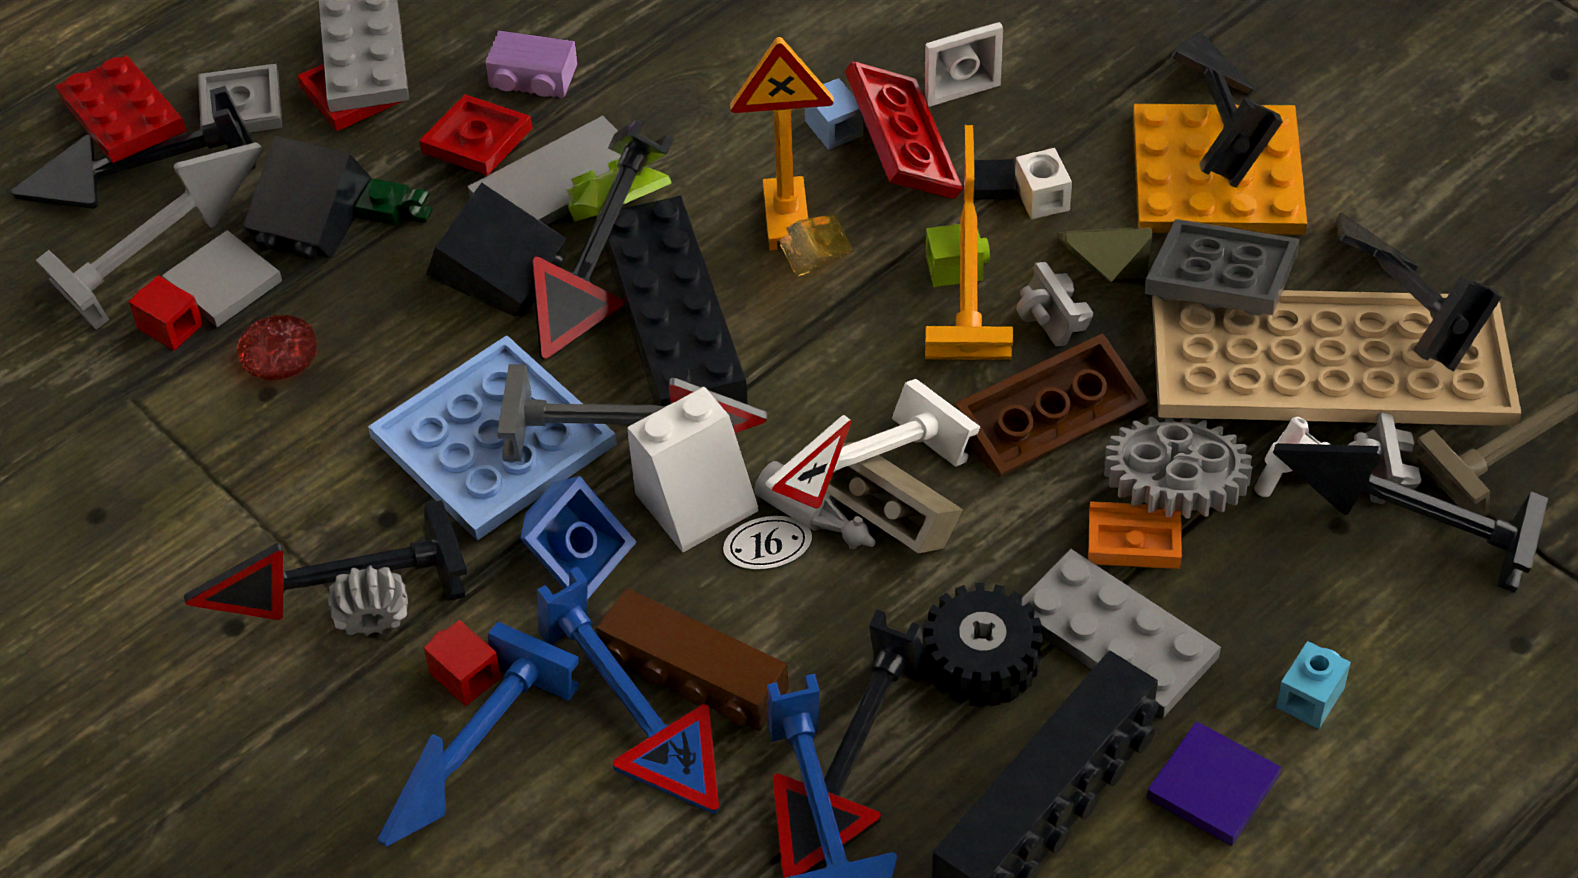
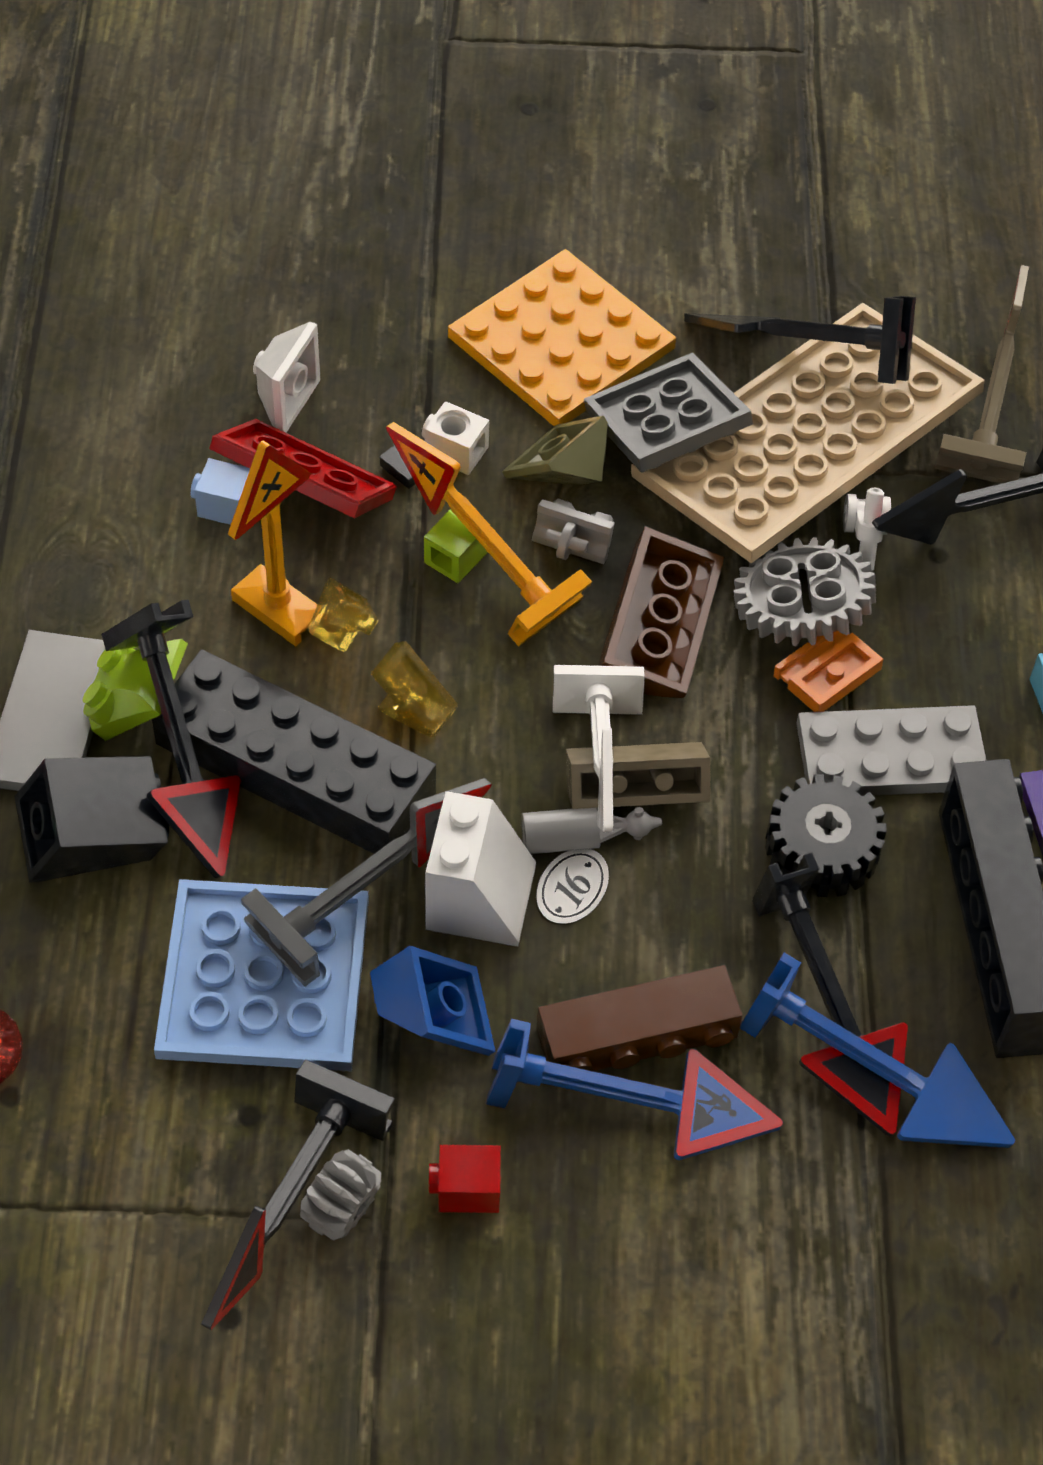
camera: 50 degrees left, 5 degrees up
blue piece [377,622,579,846] -> none
black piece [1170,32,1283,188] -> none
light grey hips [1348,412,1421,504] -> none
none -> clear yellow slope [371,641,459,737]

